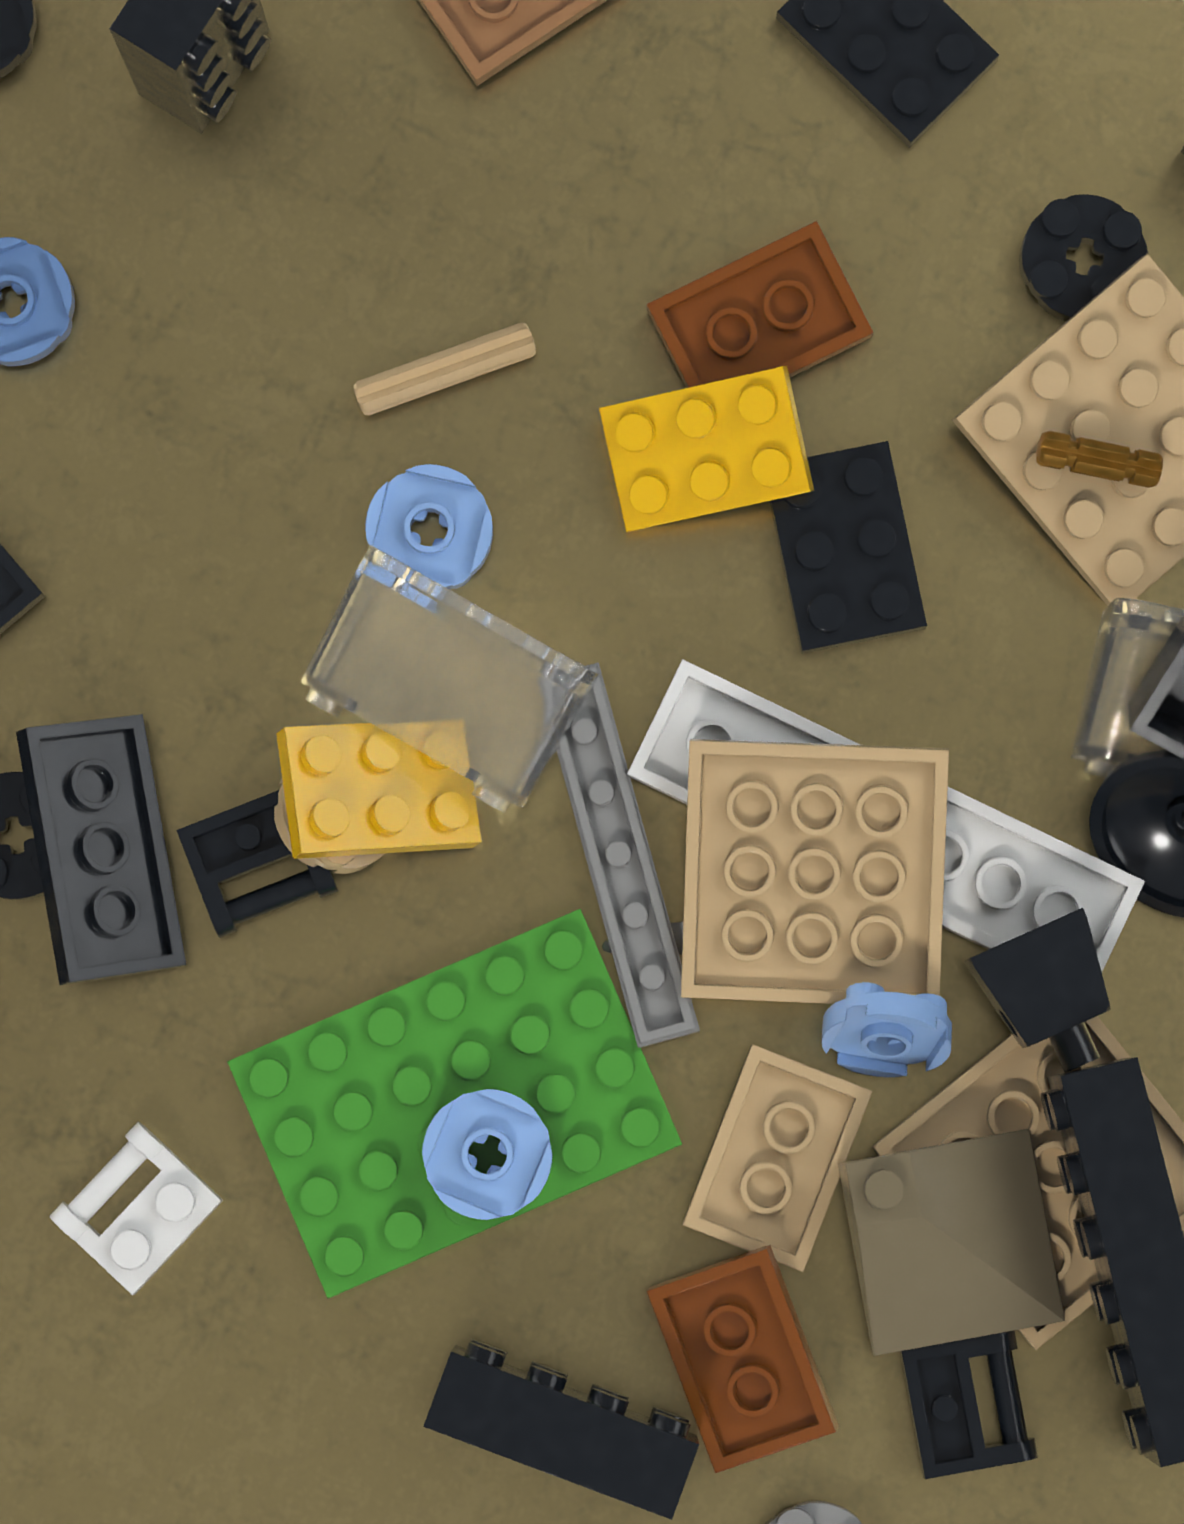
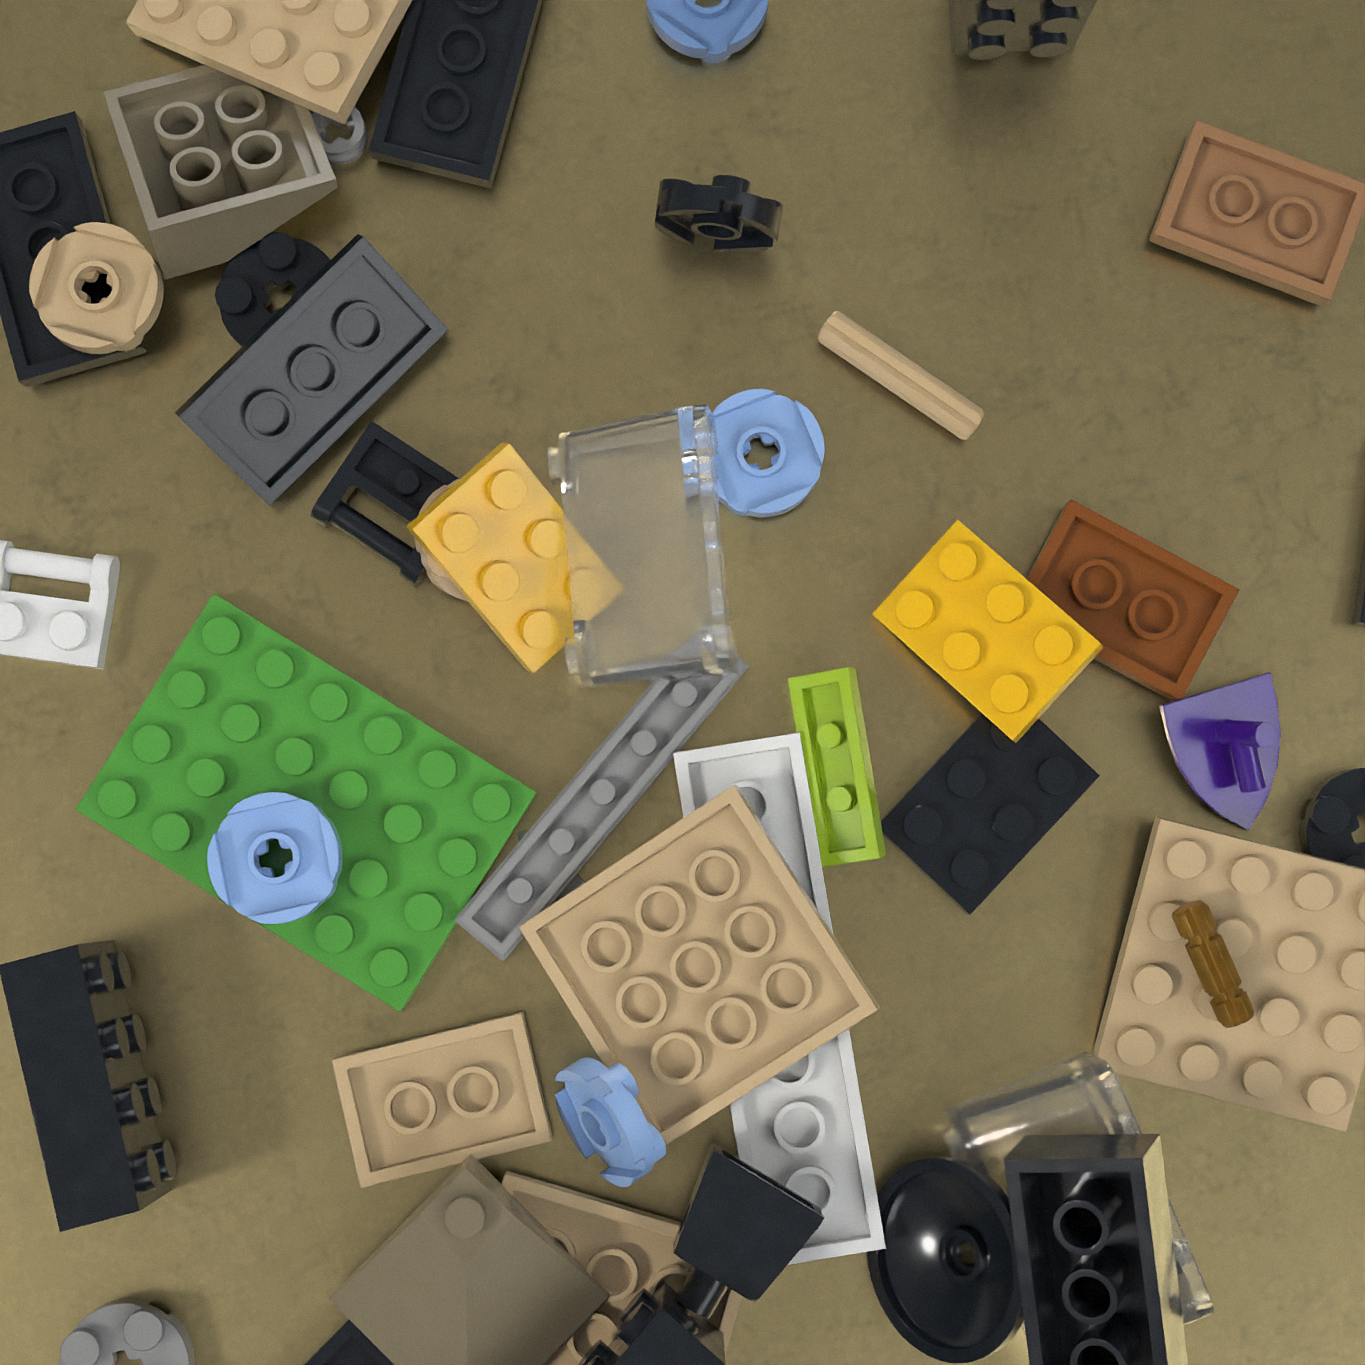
camera: 50 degrees right, 0 degrees up
dark orange plate [647,1245,839,1473] -> none
none -> black plate [655,175,783,252]
none -> lime plate [788,667,887,867]
none -> shield [1159,672,1281,831]

